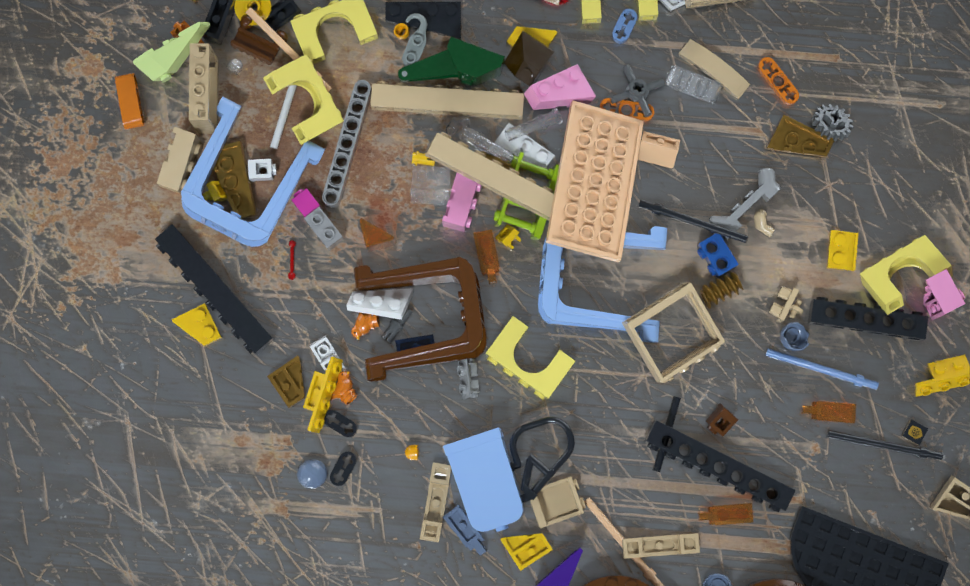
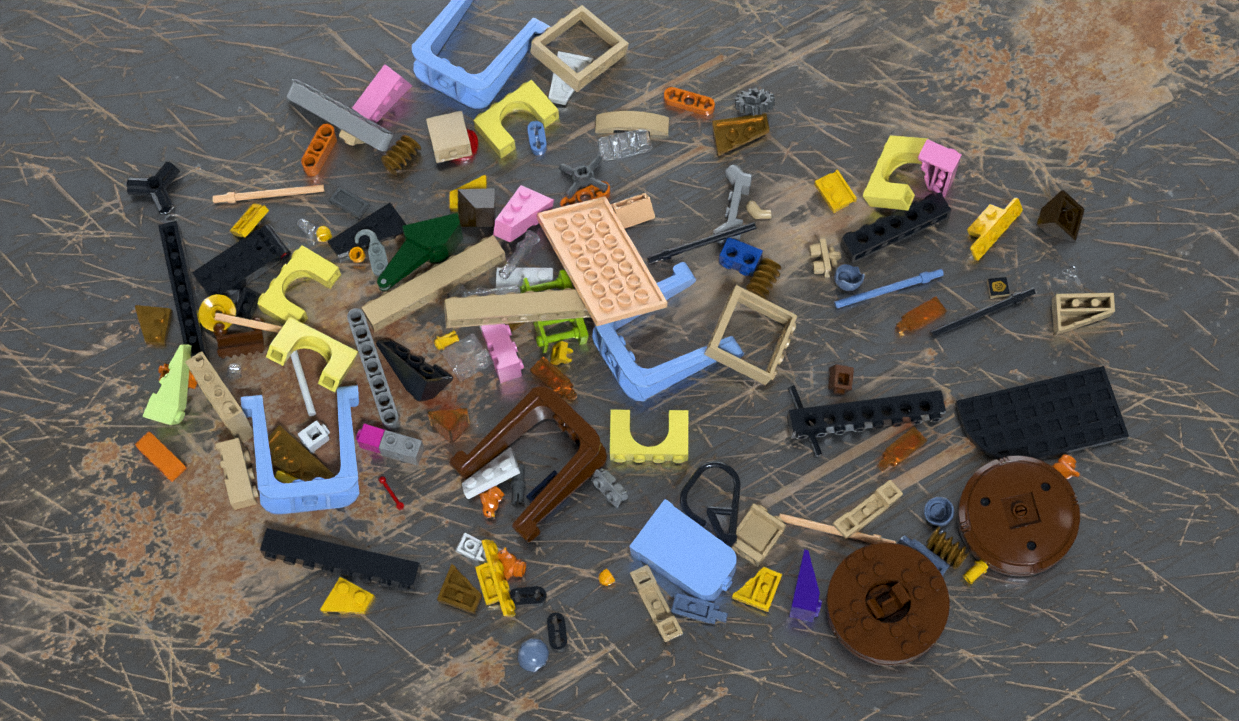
camera: 35 degrees left, 15 degrees down
none -> black wedge [376,339,453,402]

